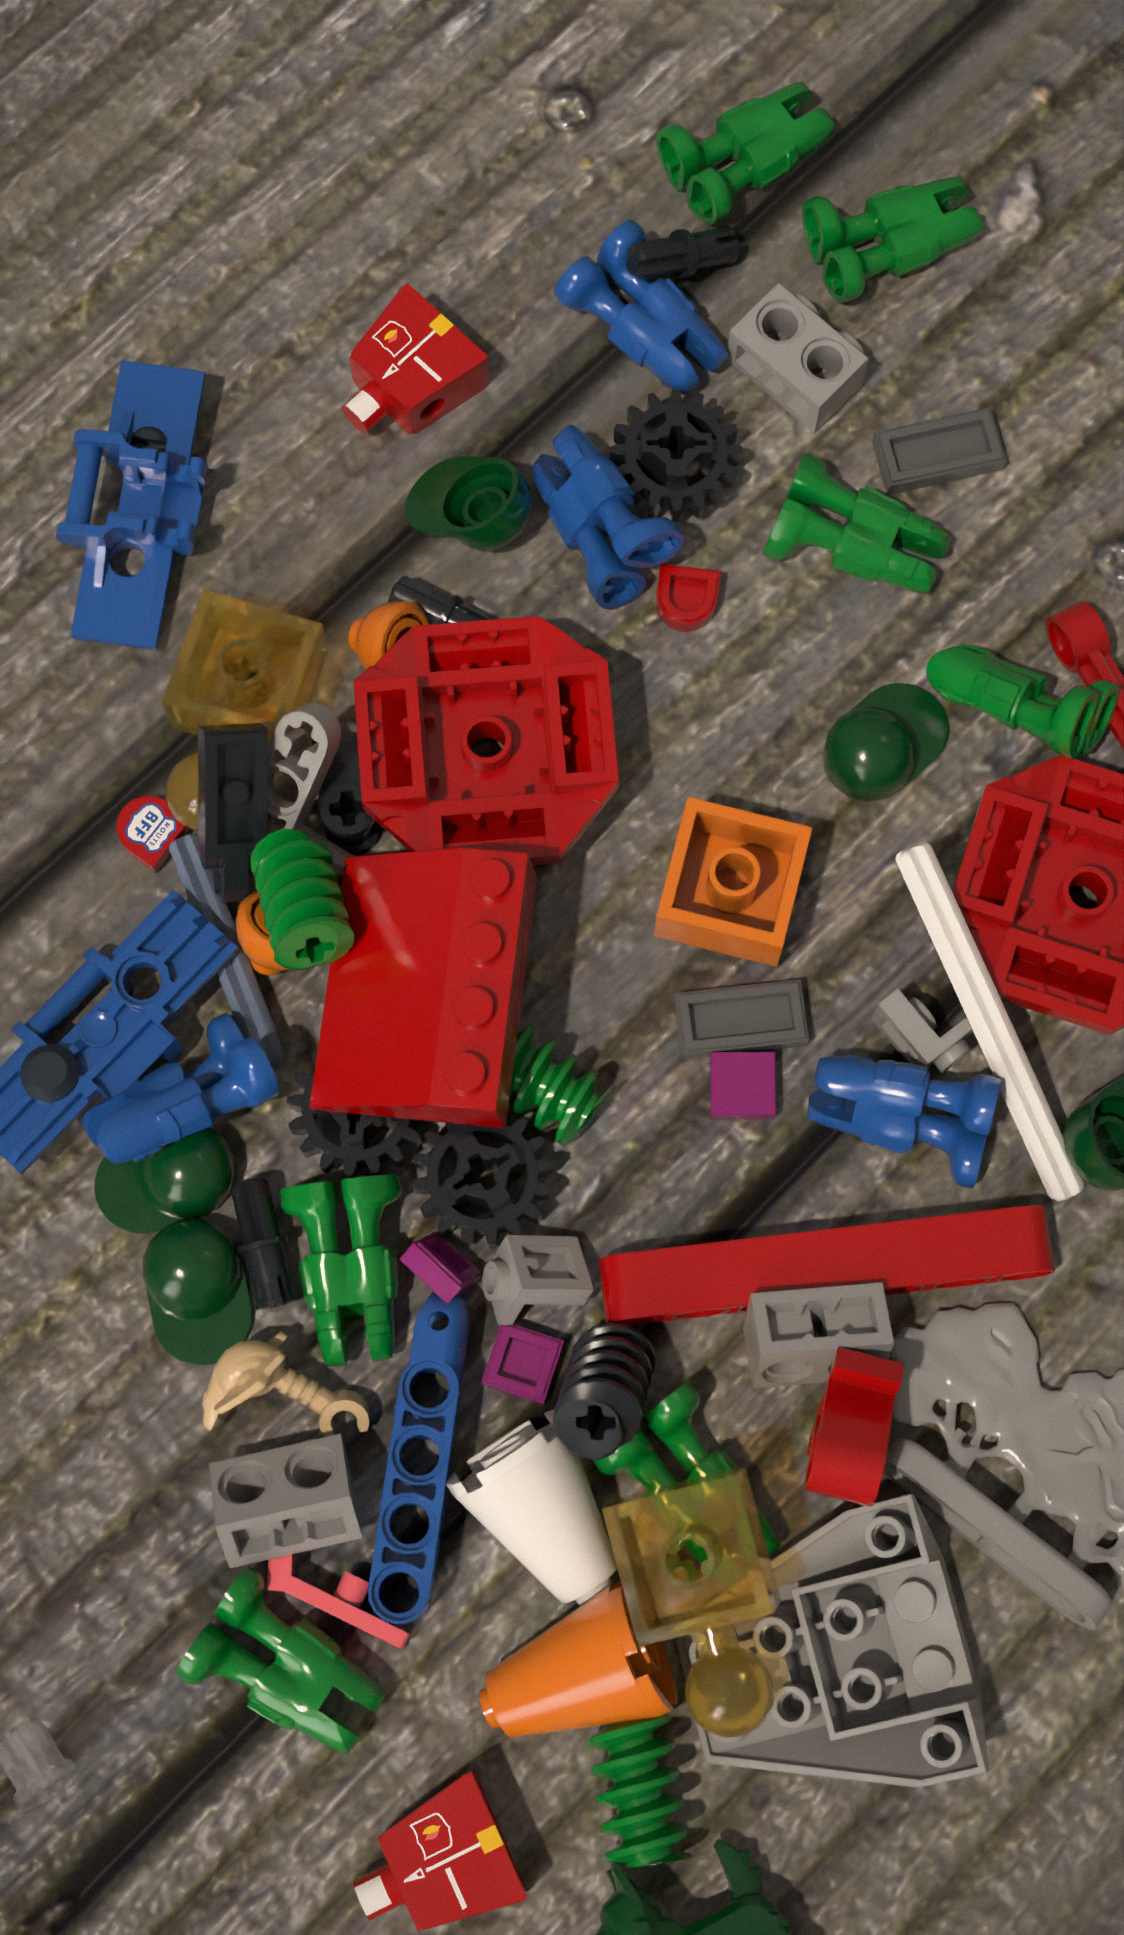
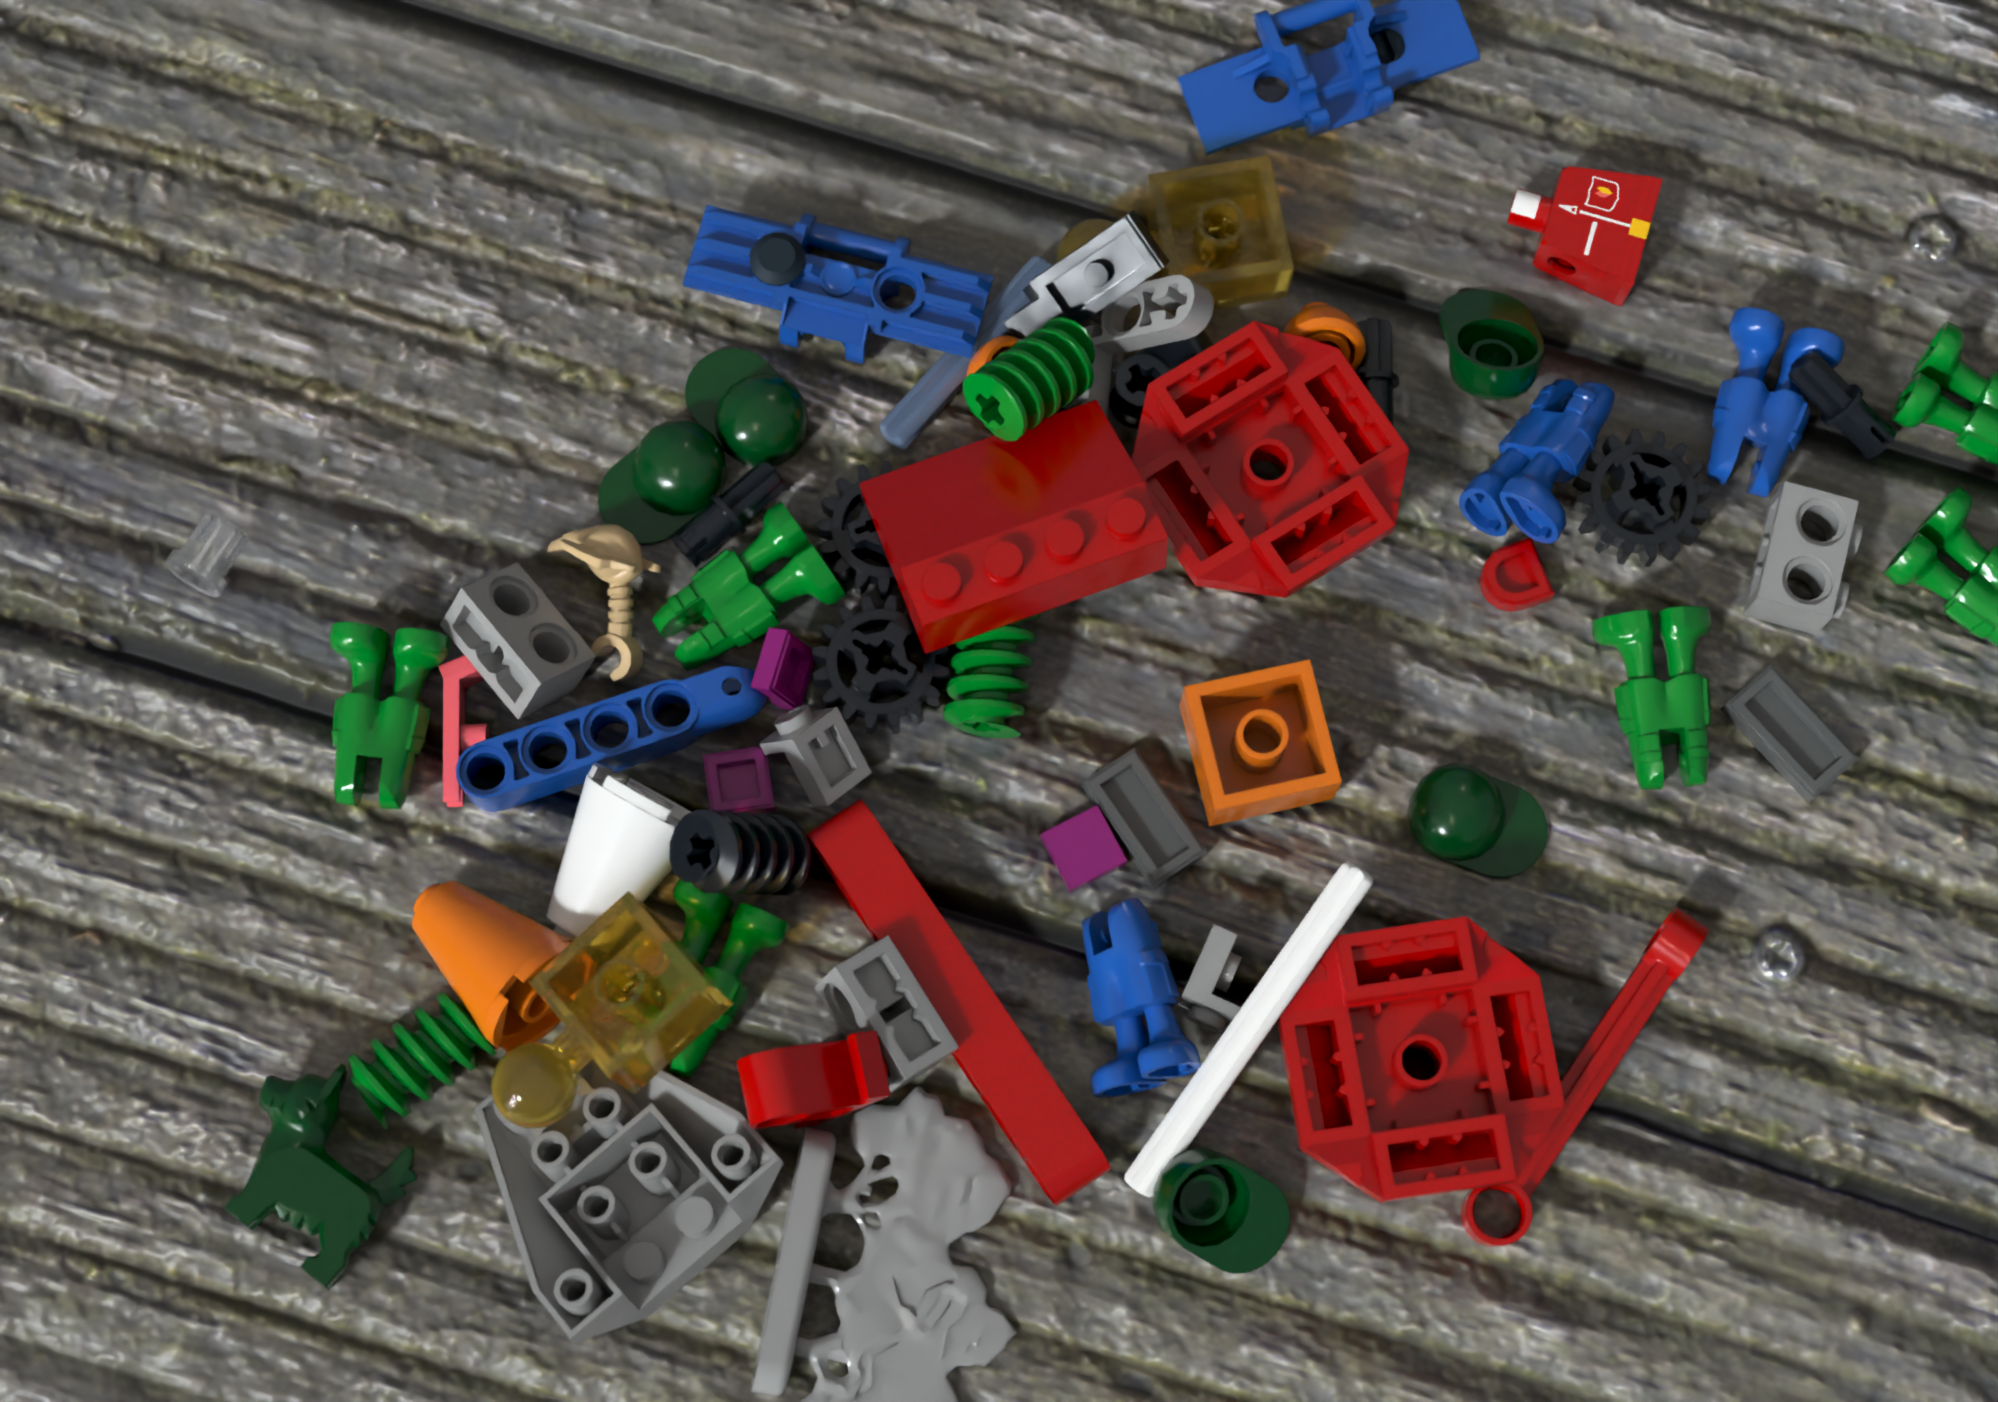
camera: 60 degrees right, 0 degrees up
blue piece [82,1013,279,1164] -> none
tile [116,796,194,873] -> none
red torso [353,1769,528,1931] -> none
green piece [926,644,1119,760] -> none

